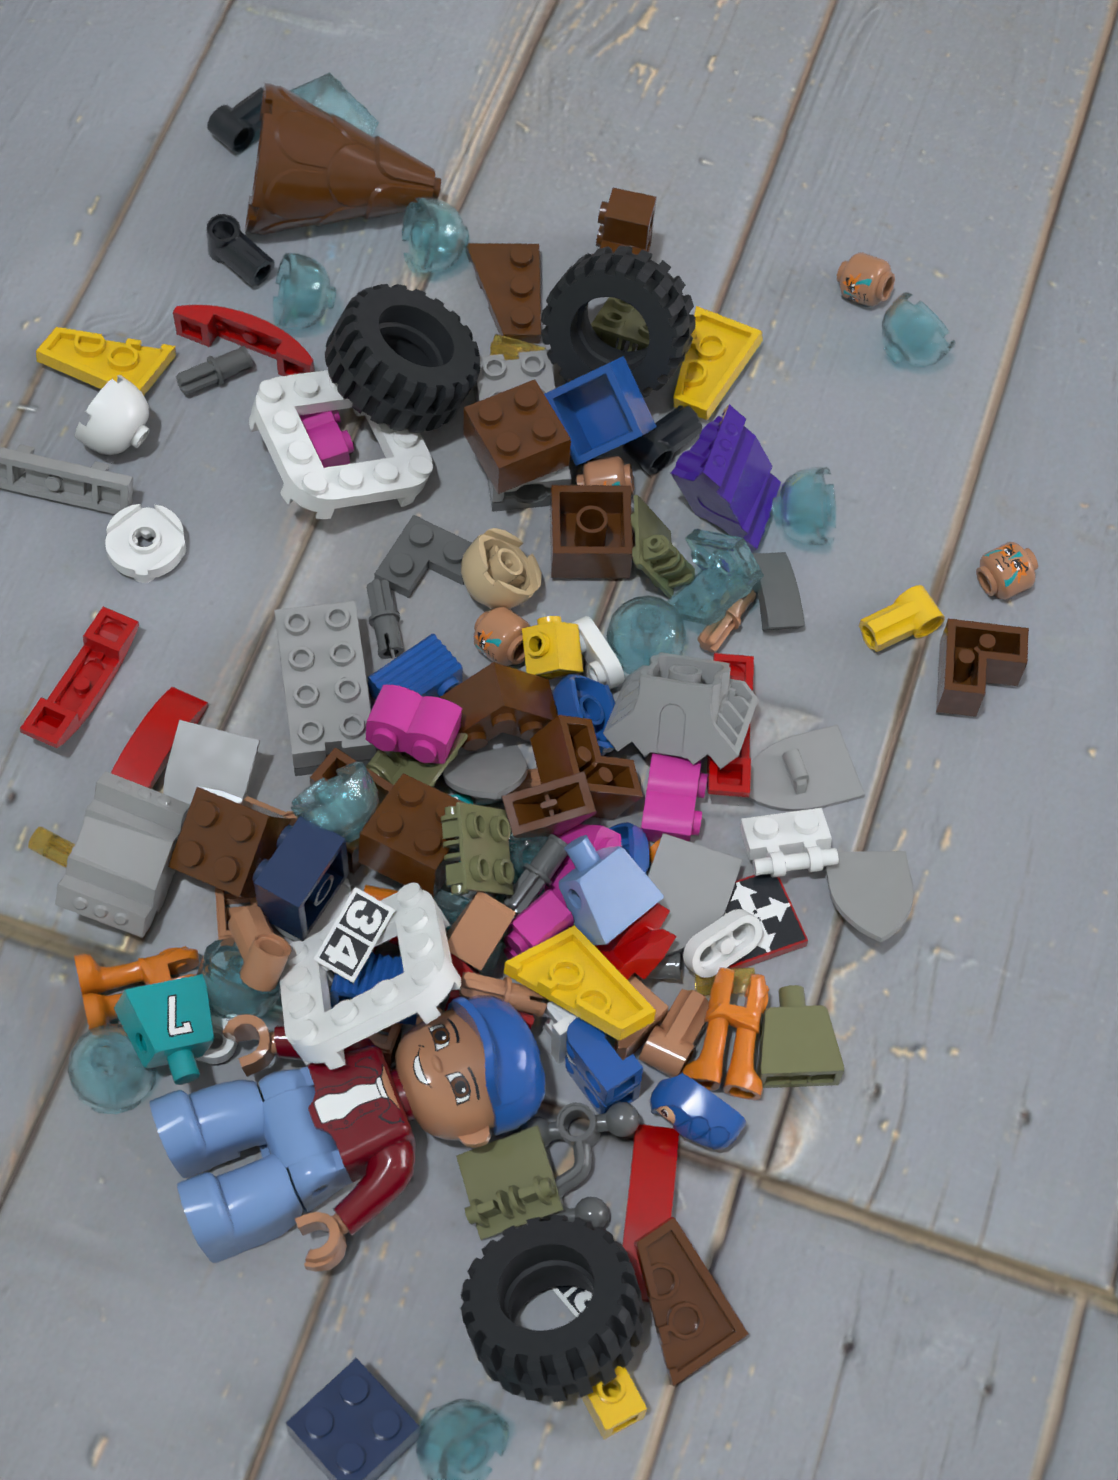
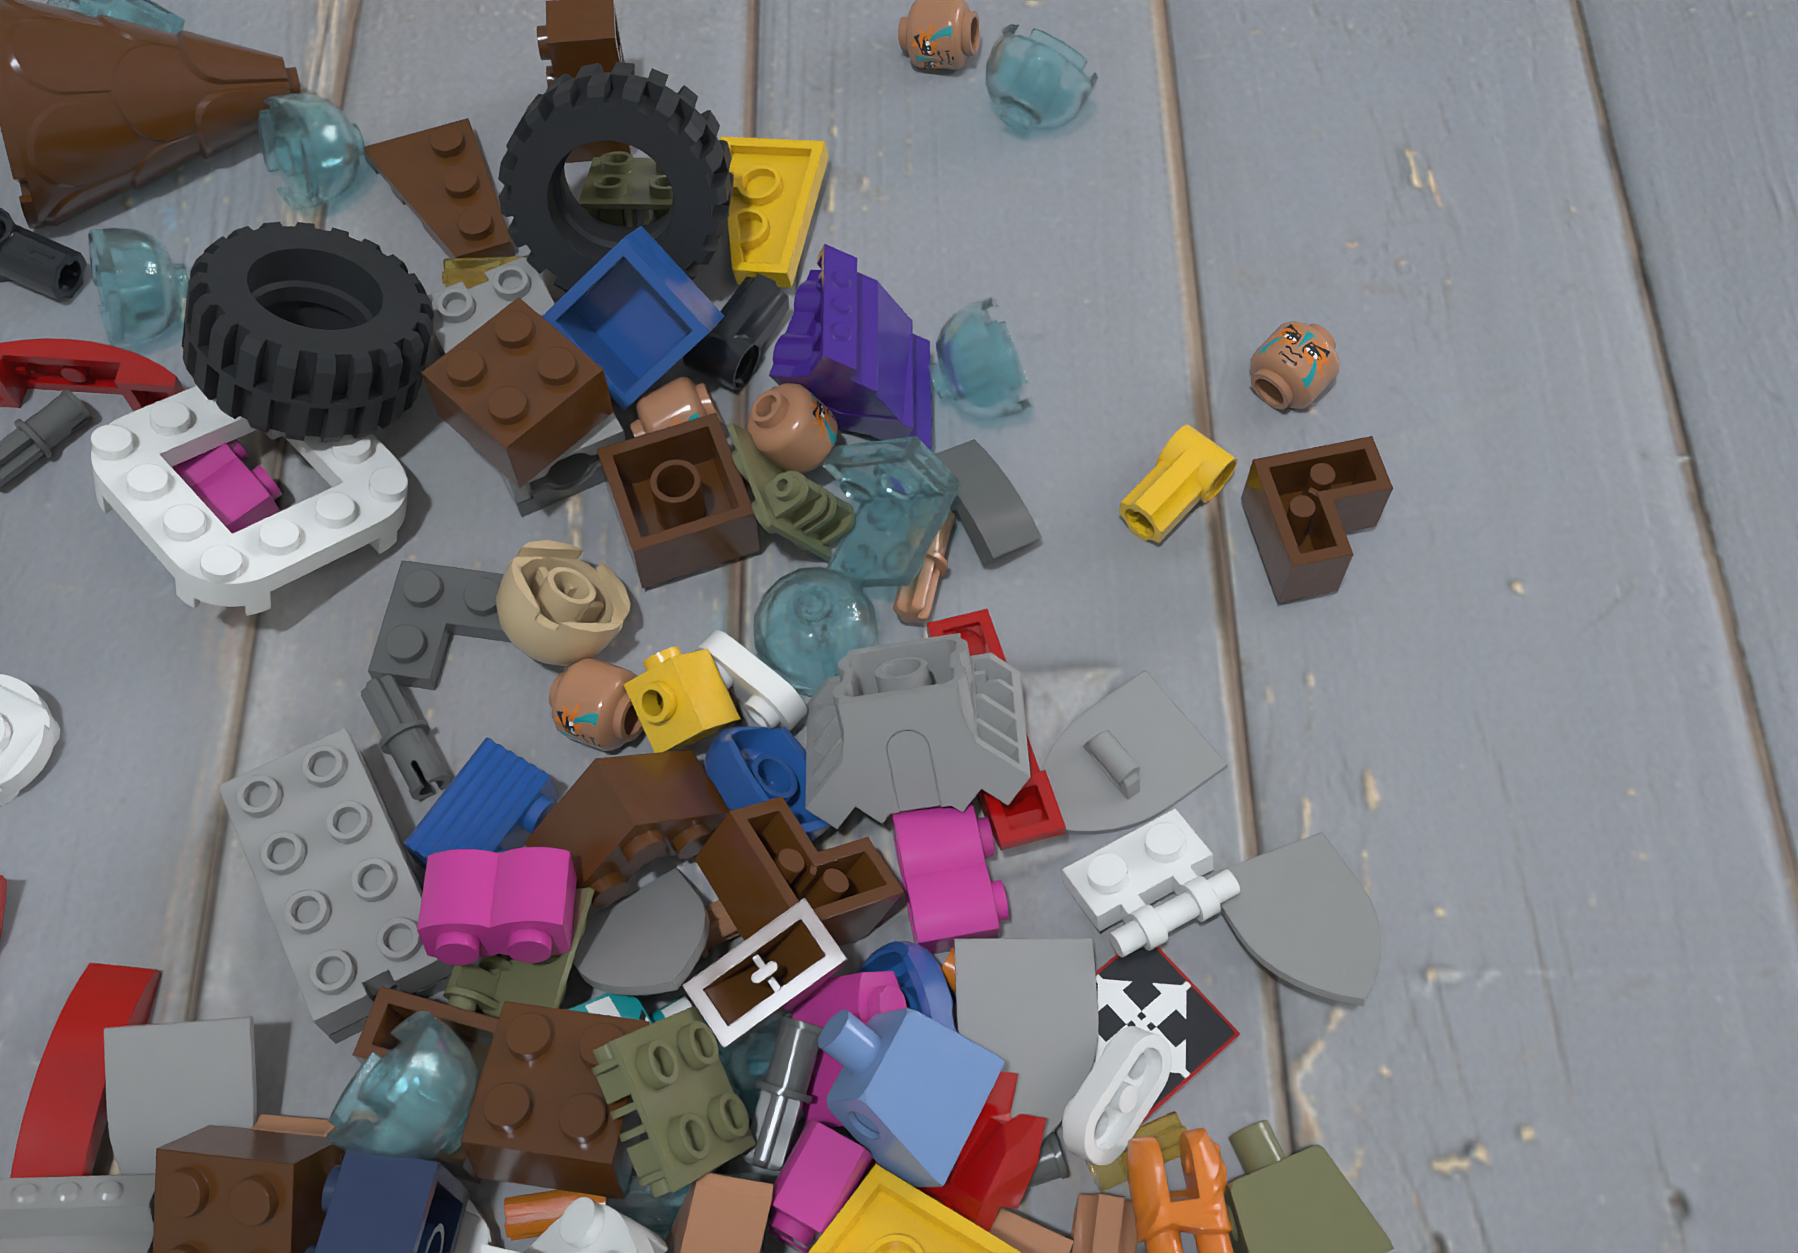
camera: 15 degrees left, 0 degrees up
none -> nougat head [746,383,838,473]

